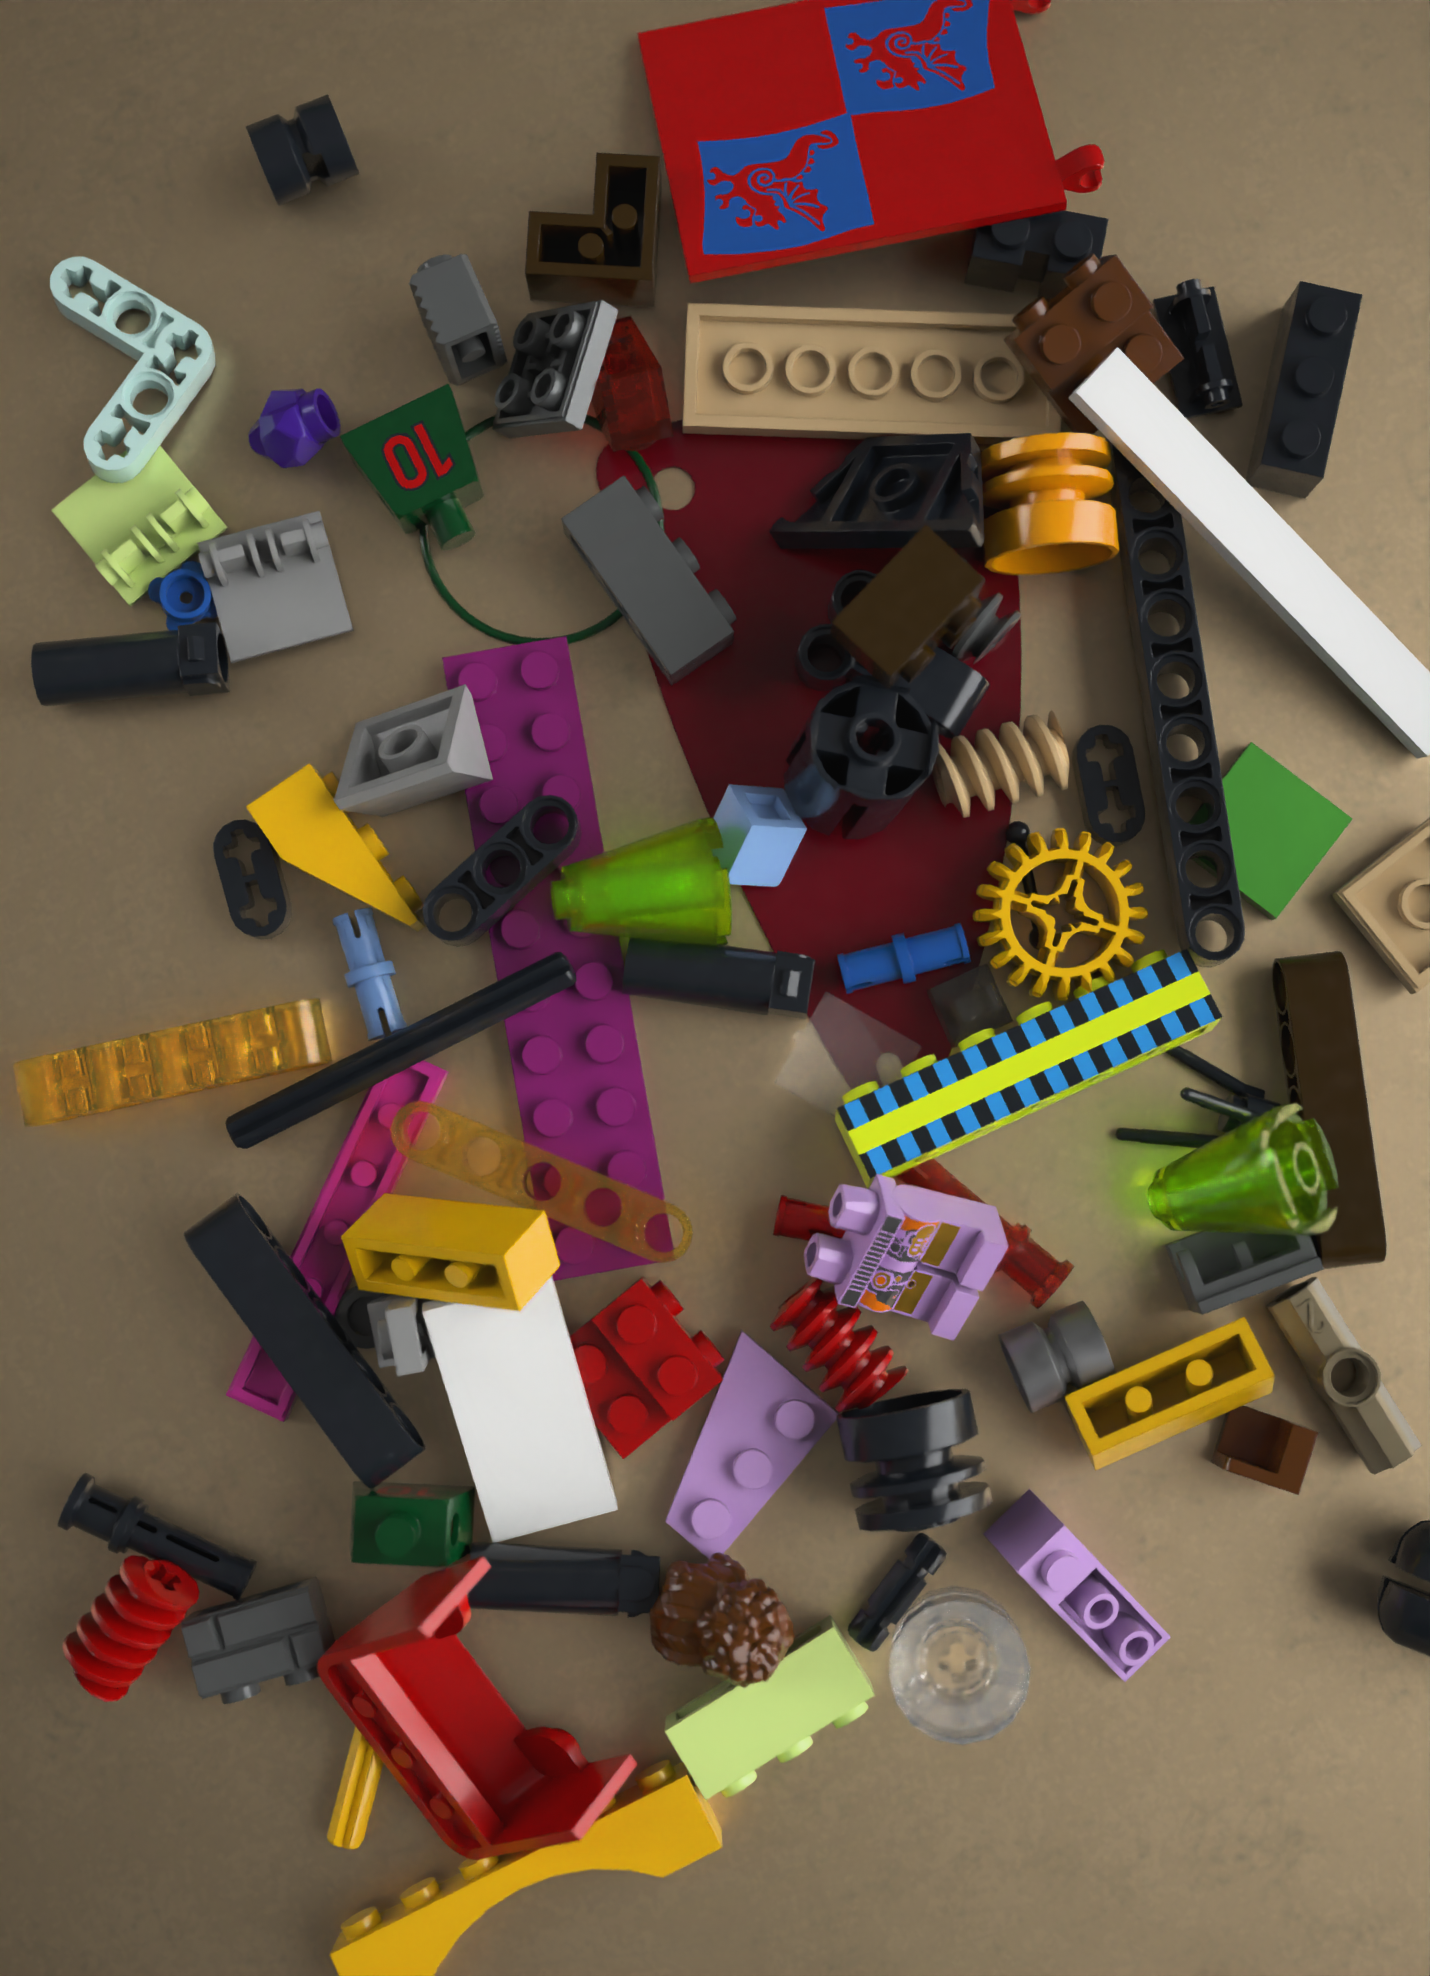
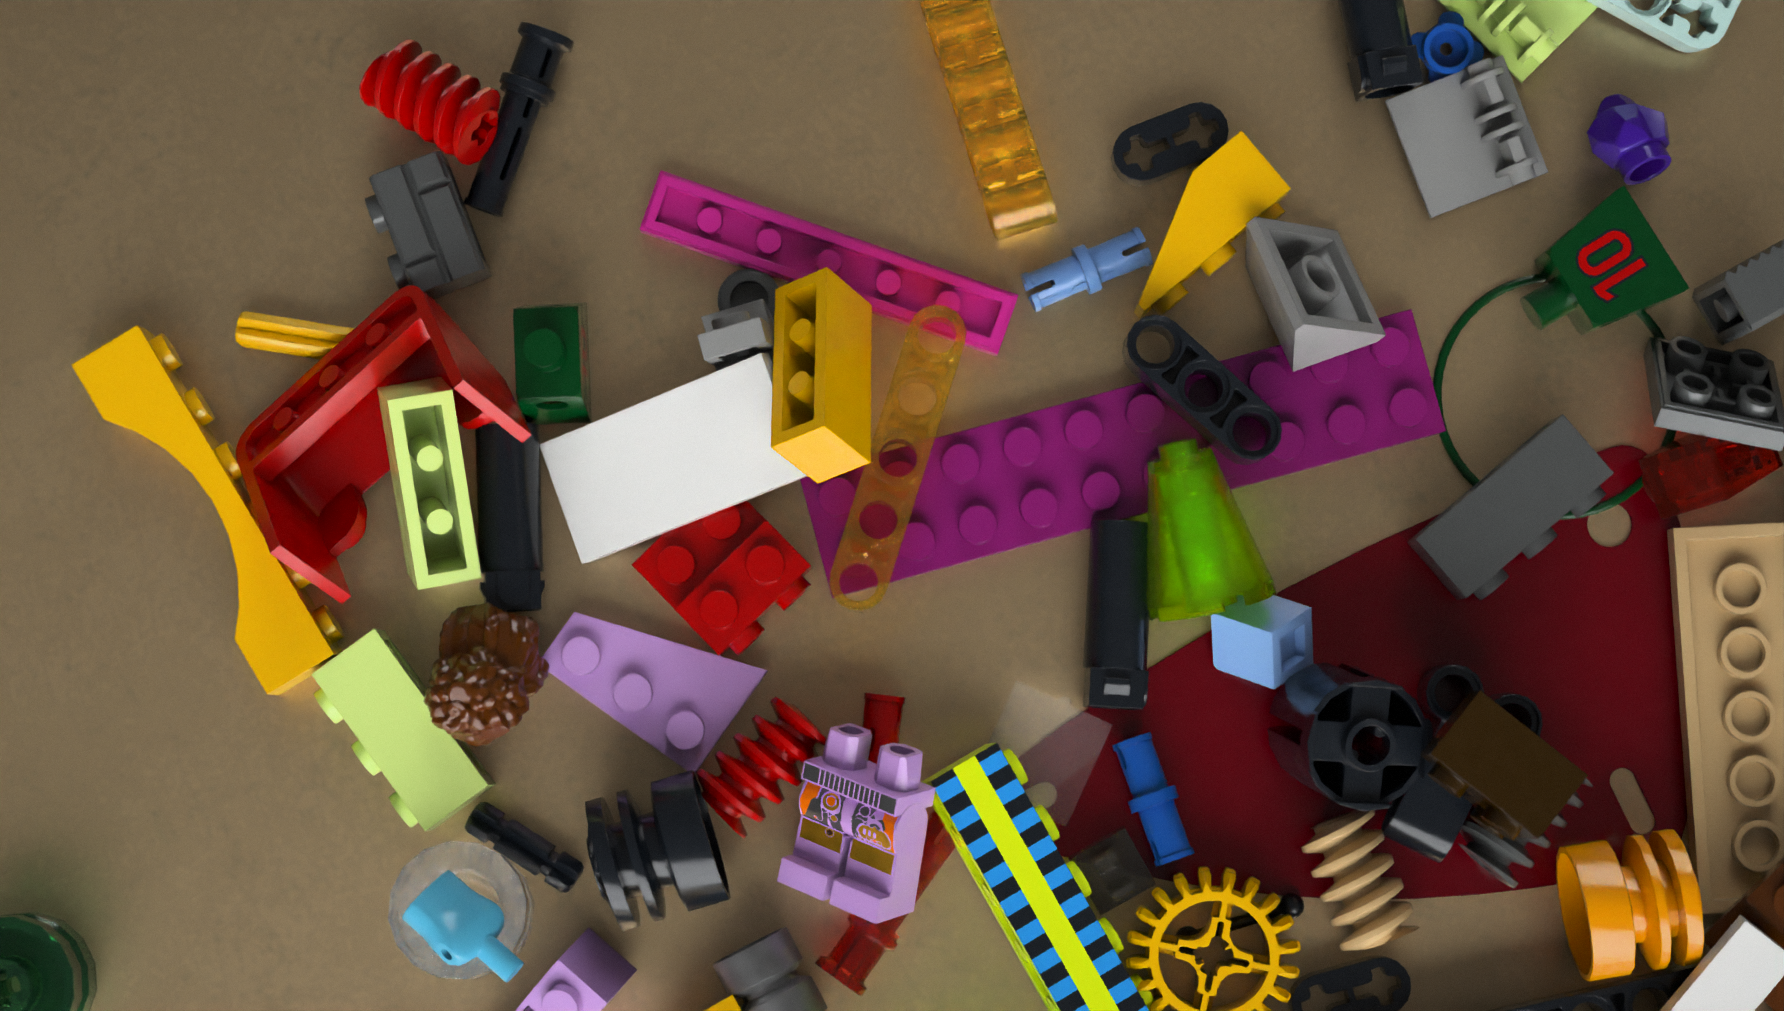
camera: 85 degrees right, 0 degrees up
black beam [184,1193,426,1489] -> none
black axle [225,952,577,1149] -> none
black wing [769,433,984,549] -> none
none -> yellowish green brick [377,377,482,590]
none -> medium azure piece [402,870,524,983]

